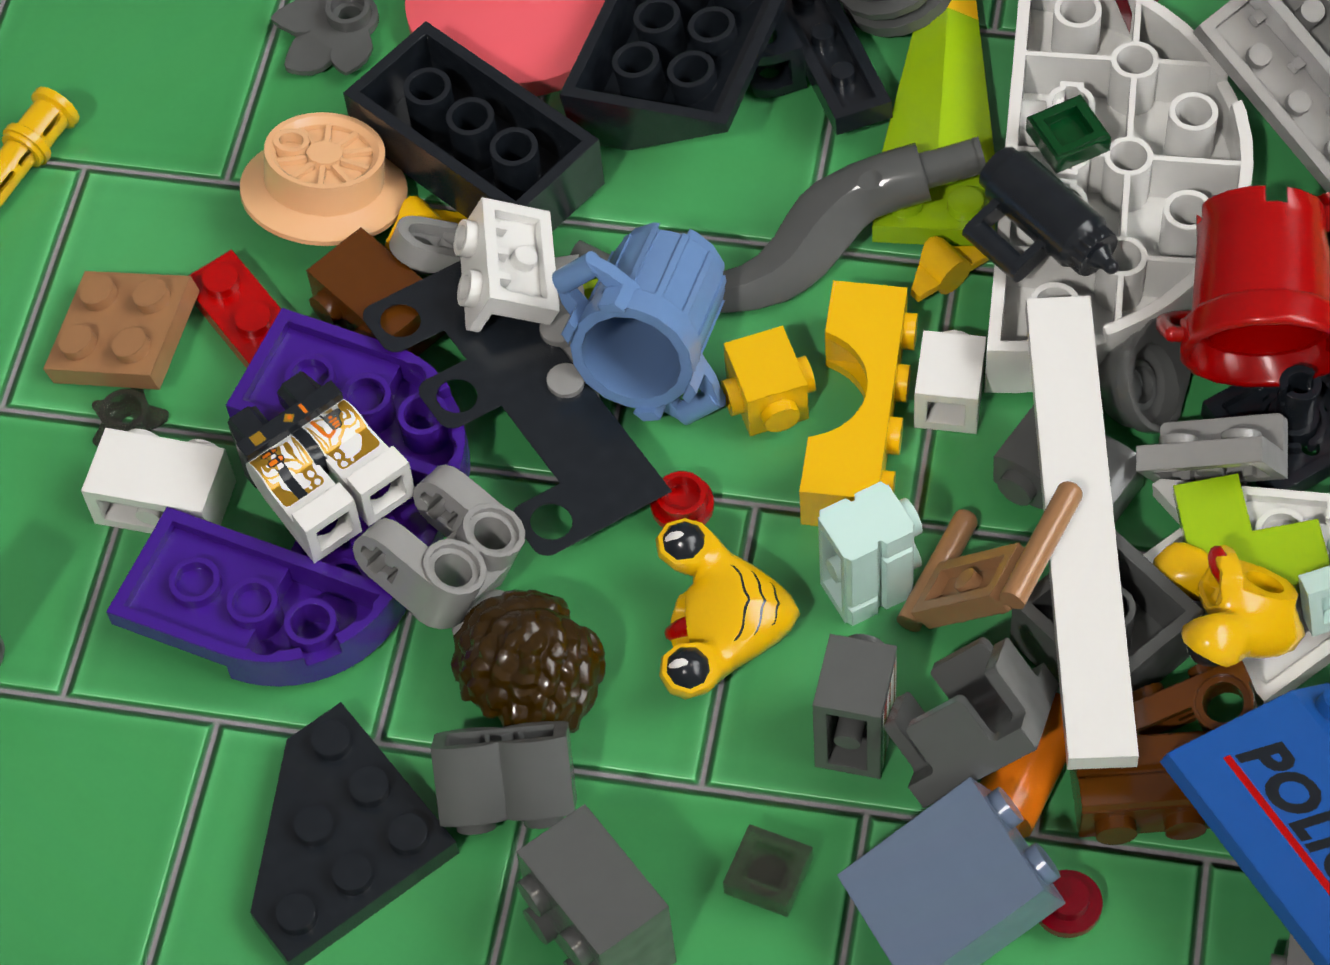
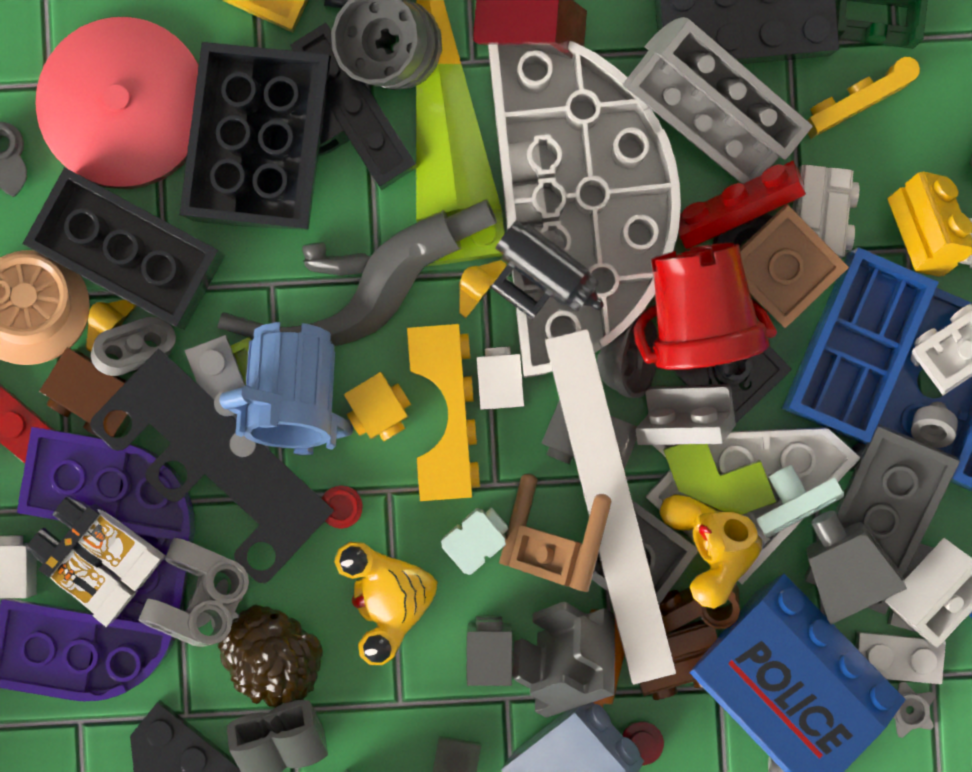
camera: 20 degrees left, 30 degrees up
white bracket [453,197,560,333] -> none
dark green tile [1026,94,1111,174] -> none
none -> dark grey arm [302,242,371,276]

